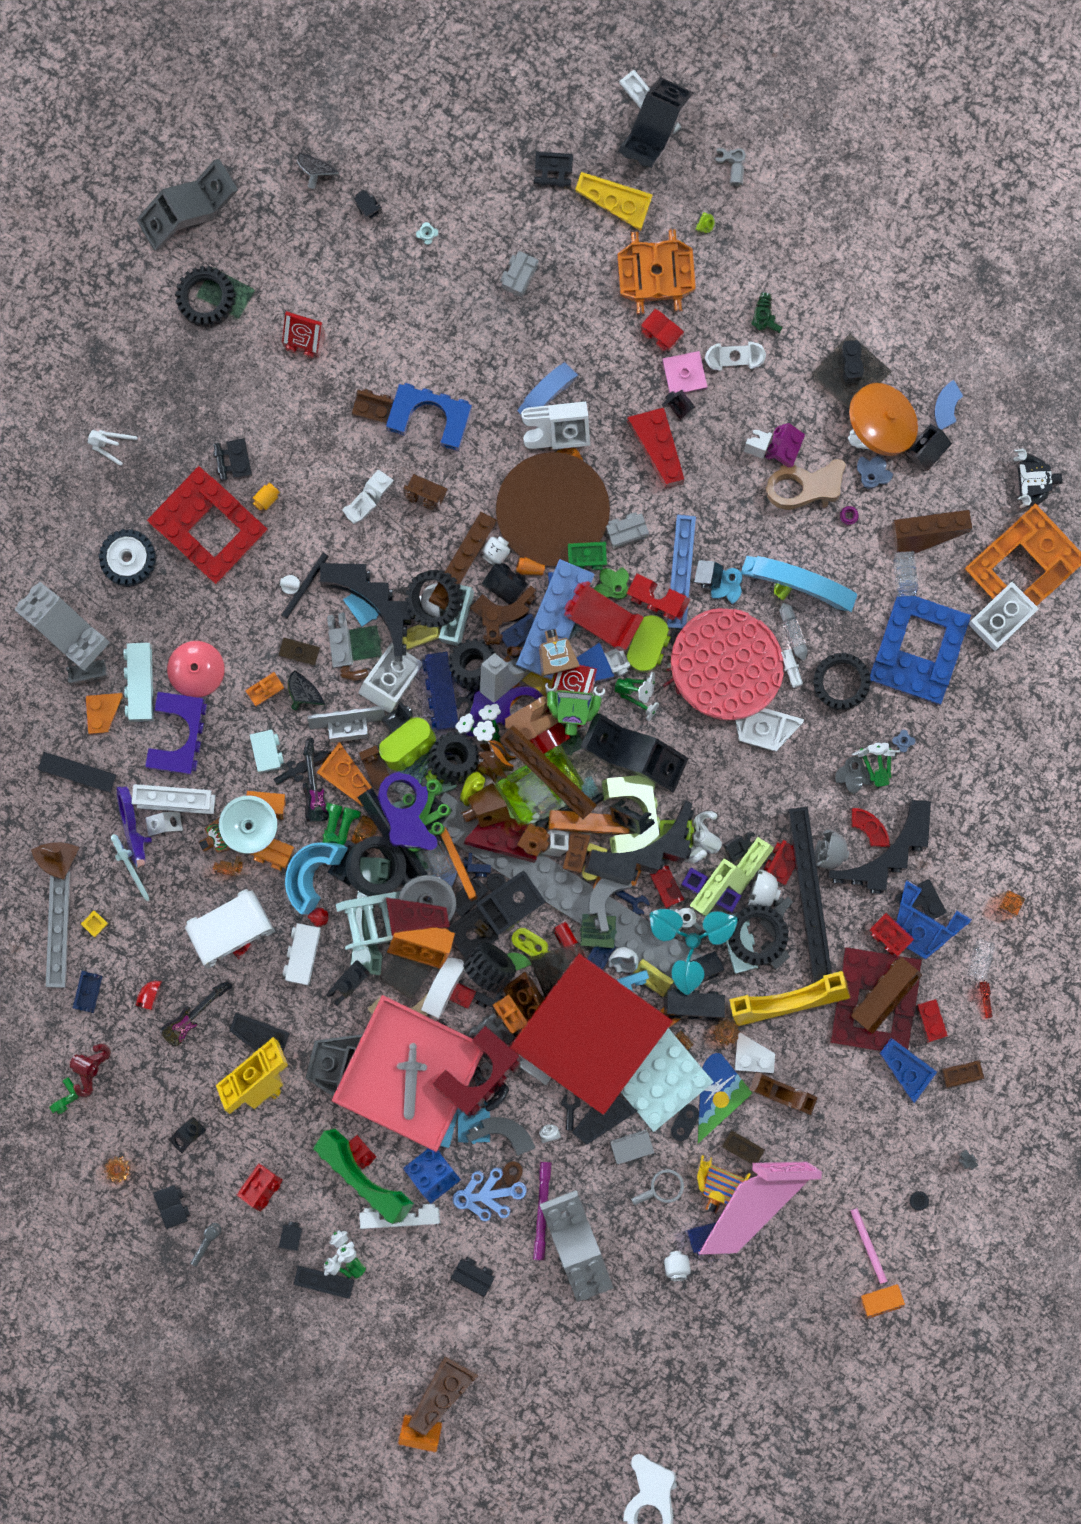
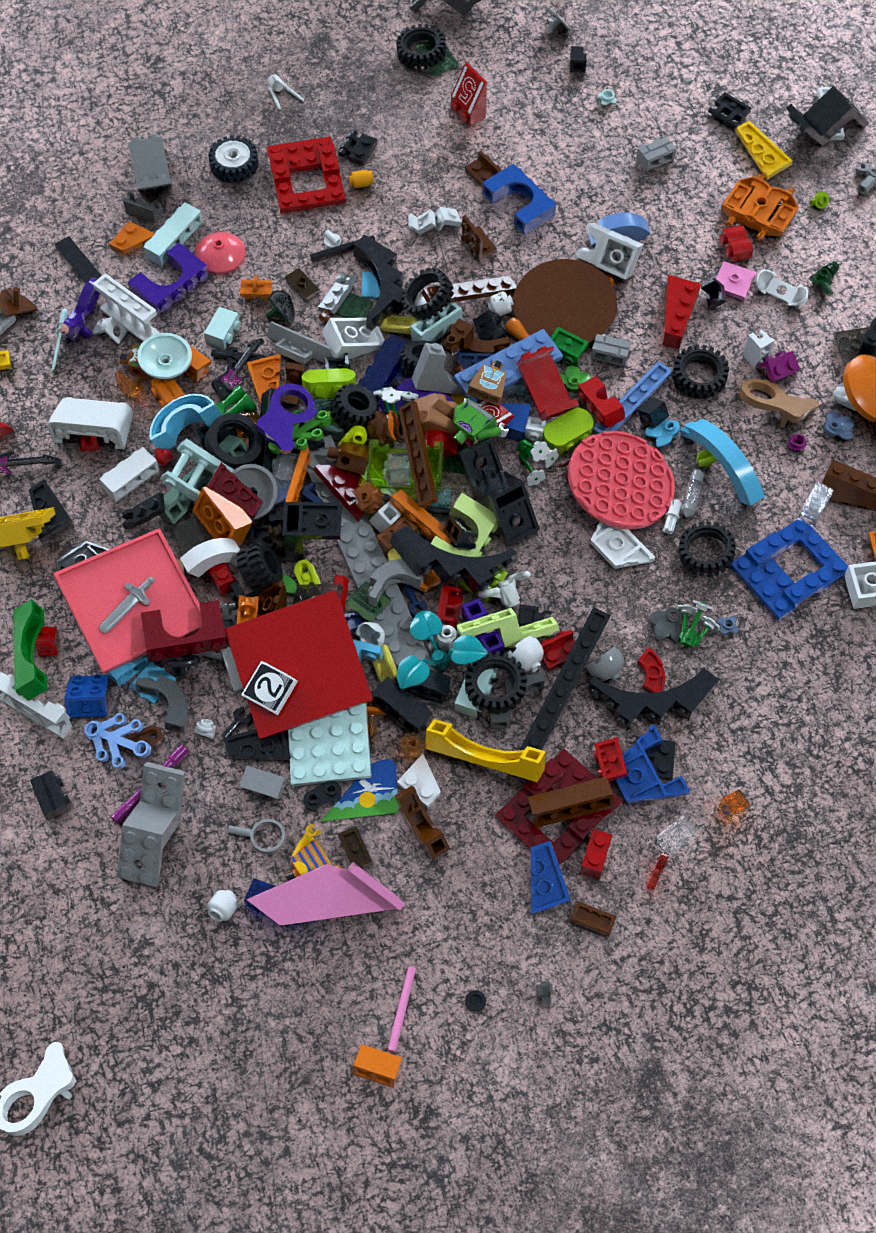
camera: 35 degrees right, 20 degrees down
none -> slope [241,661,298,715]
none -> black tyre [672,345,729,399]

